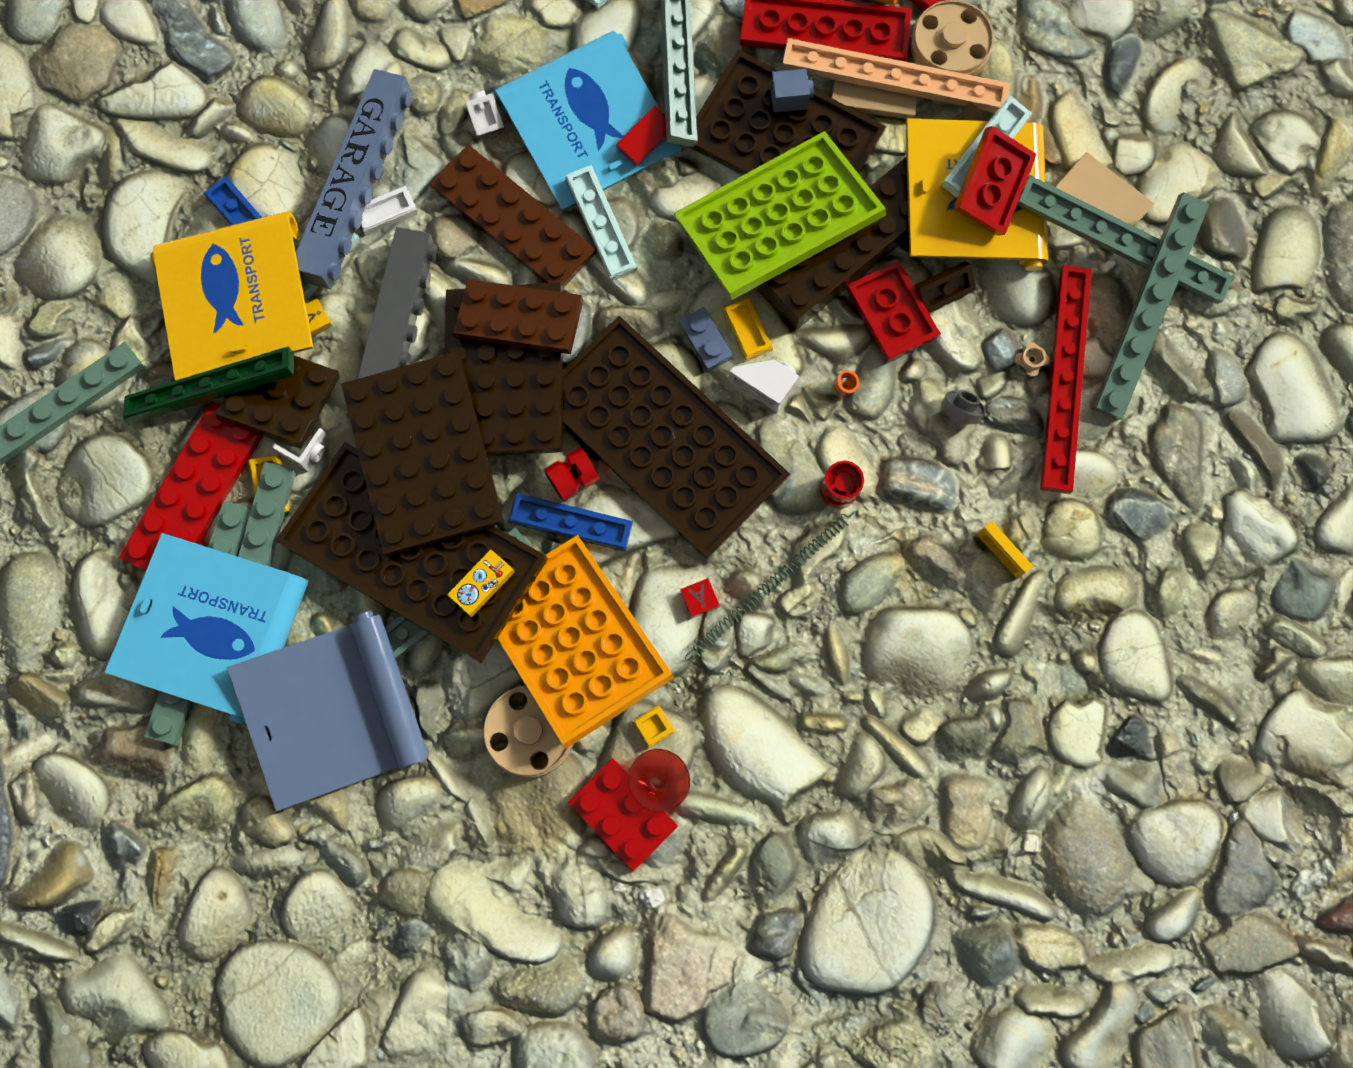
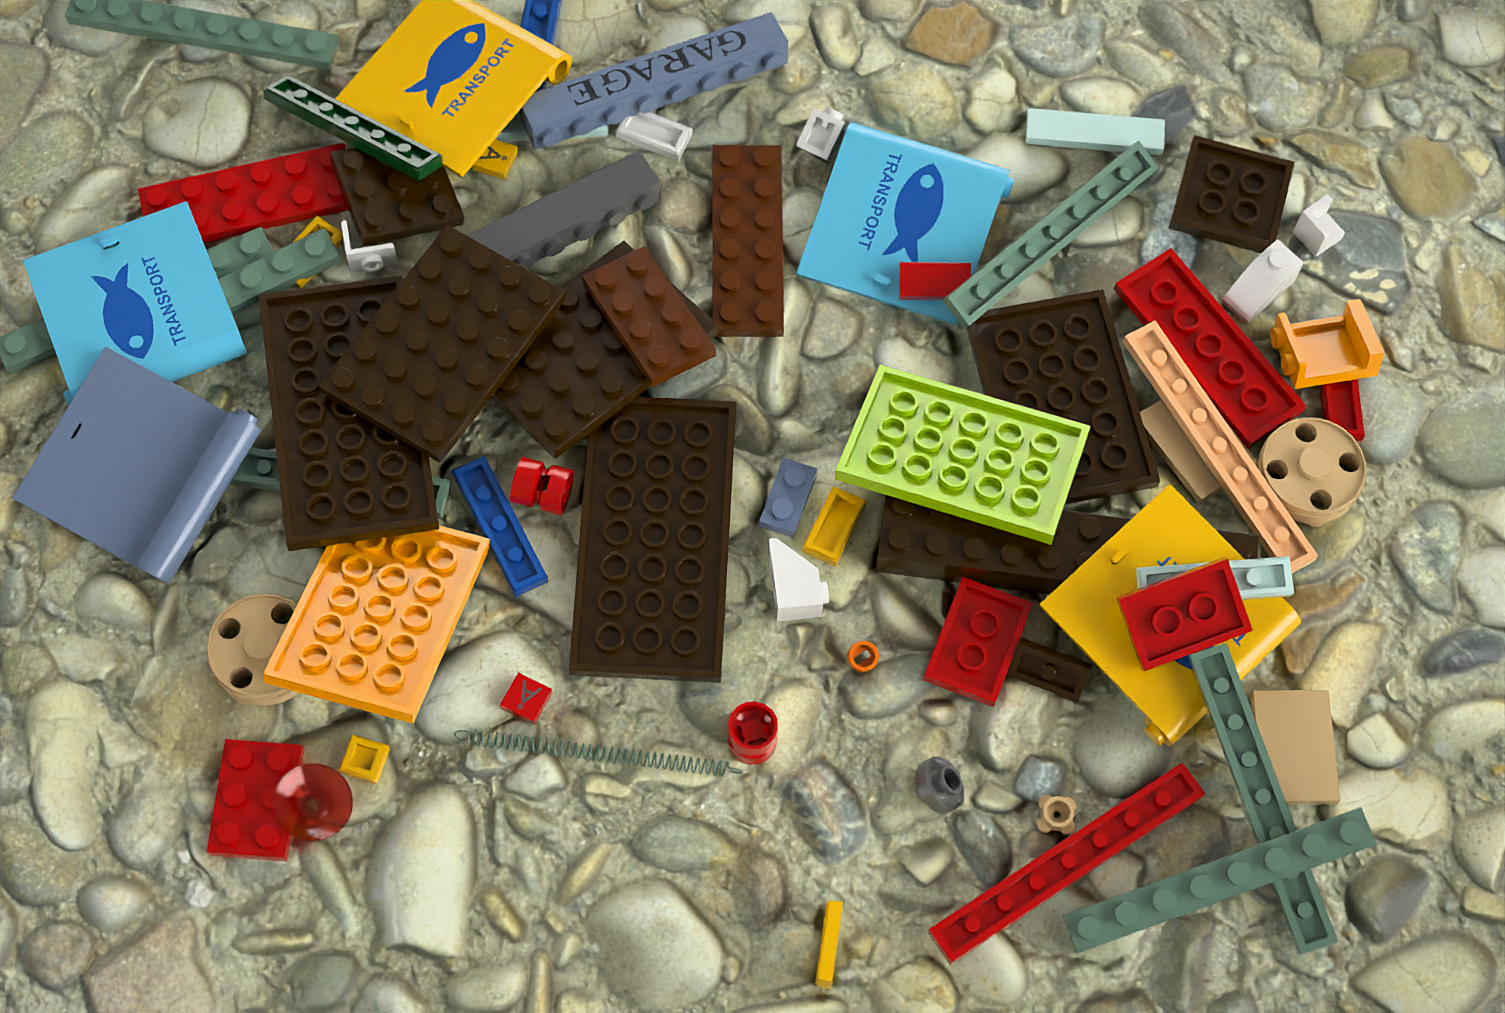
camera: 50 degrees right, 10 degrees down
yellow tile [447,550,515,618] -> none
light aqua tile [565,165,637,281] -> none
sand blue brick [770,69,814,113] -> none

